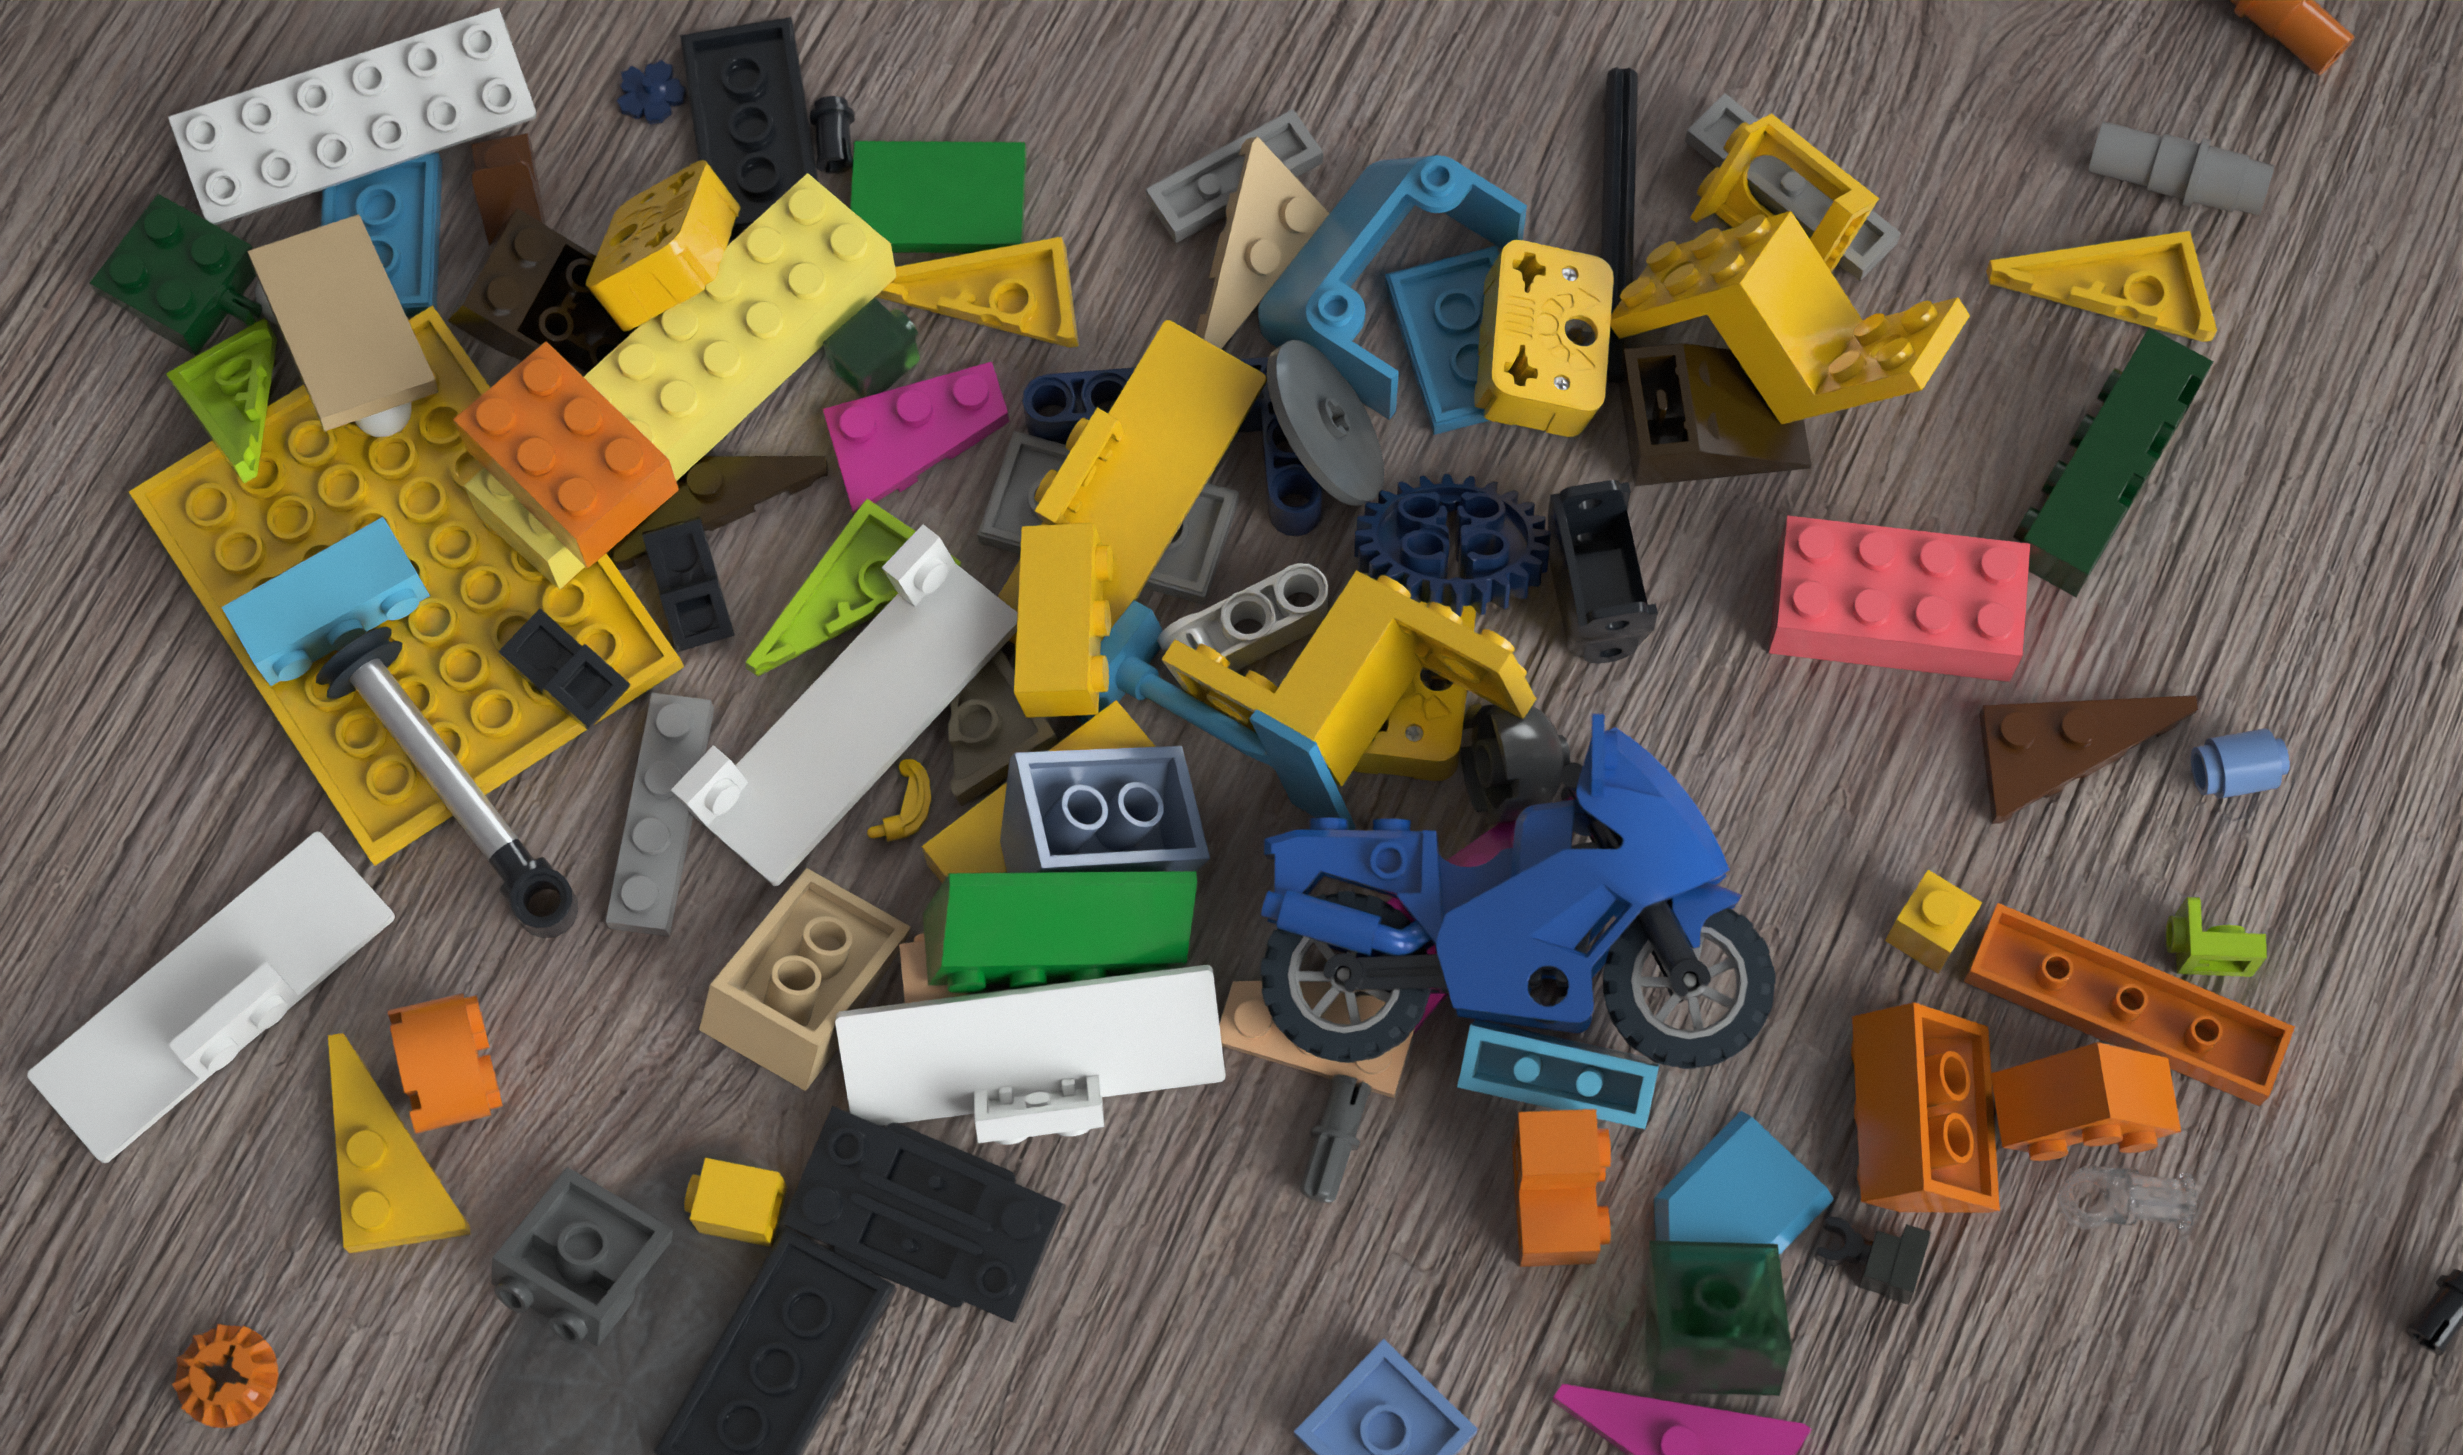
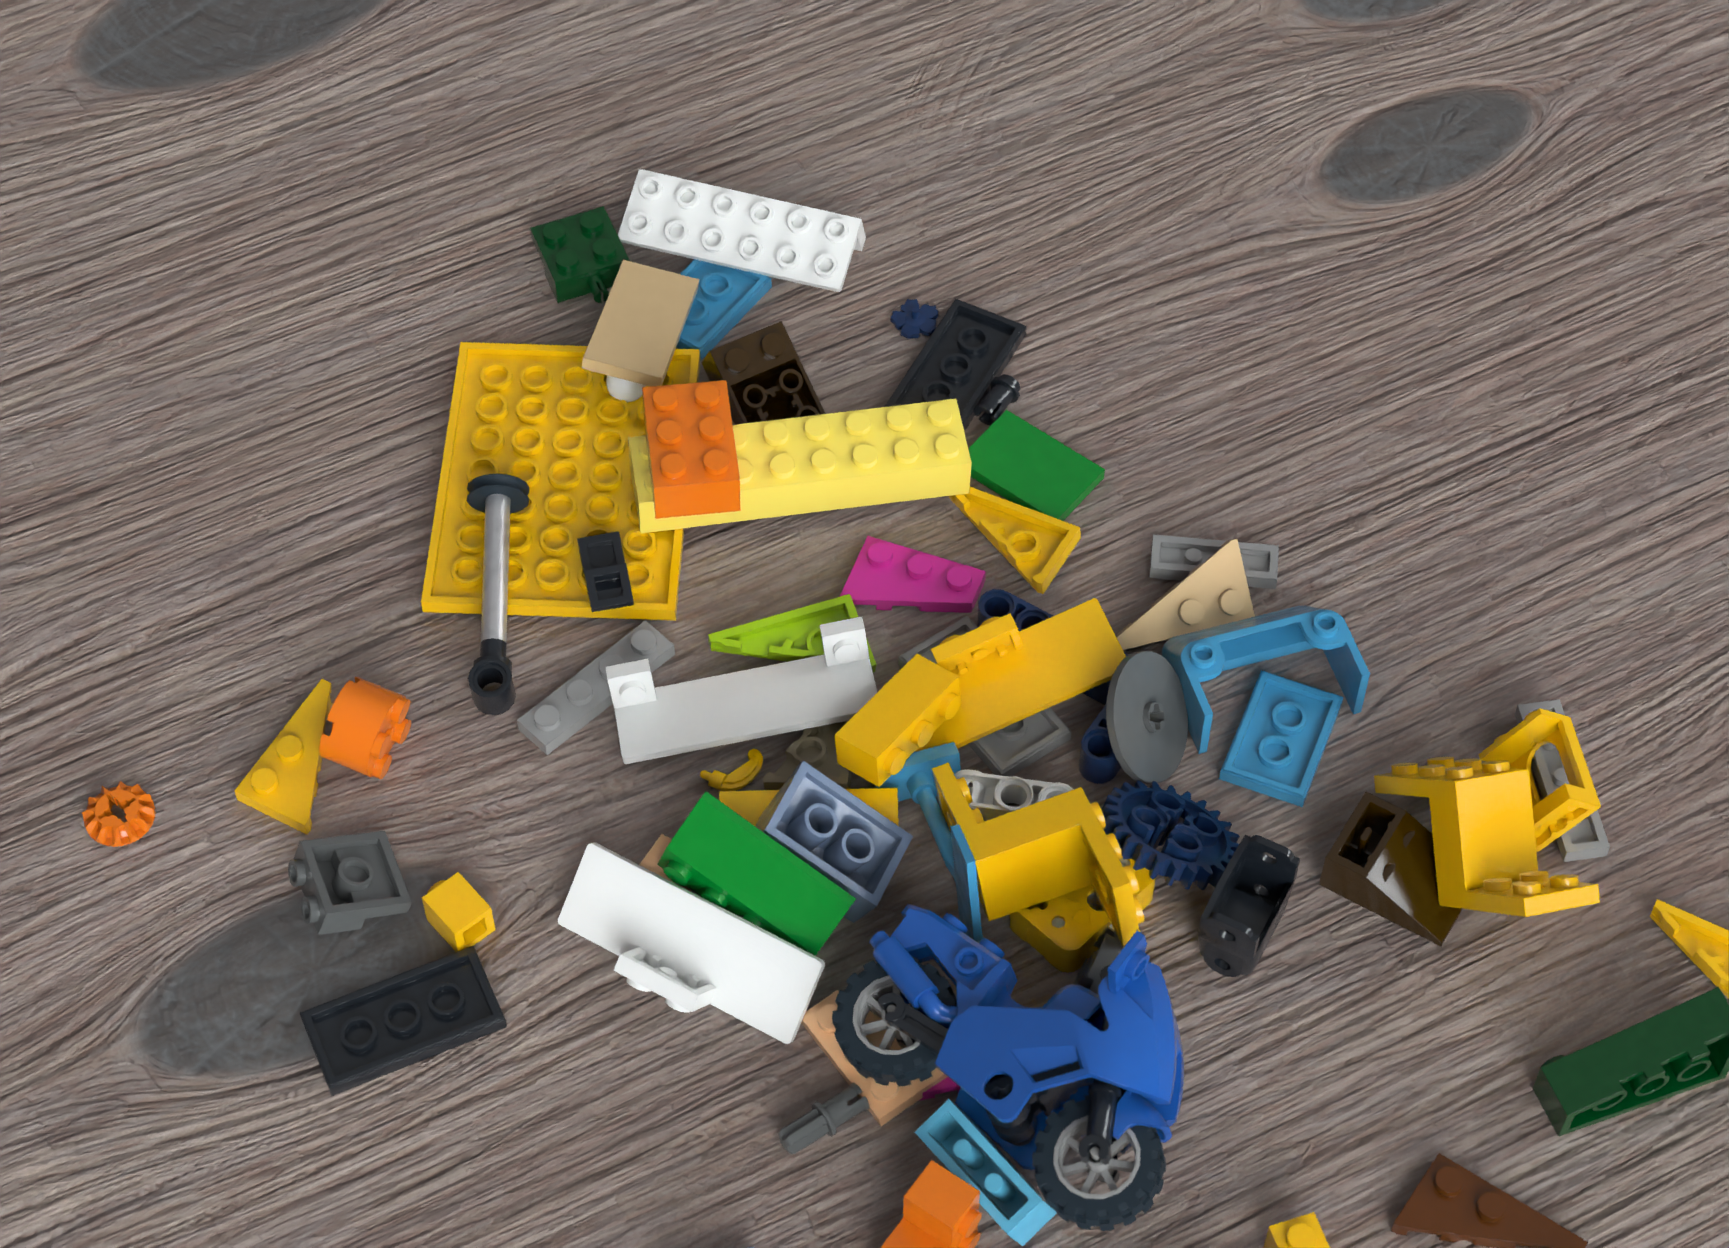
camera: 35 degrees right, 15 degrees down
white bracket [27,831,395,1163] -> none
lime wing [166,318,277,483] -> none
medium azure brick [221,517,430,686] -> none
reddish brown slope [471,133,545,246] -> none
yellow axle [586,160,740,331] -> none
dark brown wing [613,456,828,570] -> none
black slope [642,516,735,652] -> none
tan slope [699,868,911,1091] -> none
black piece [781,1106,1066,1323] -> none
clear green brick [823,297,920,398] -> none
yellow axle [1474,240,1614,437] -> none
black axle [1601,67,1638,383] -> none
coral brick [1769,515,2030,682] -> none

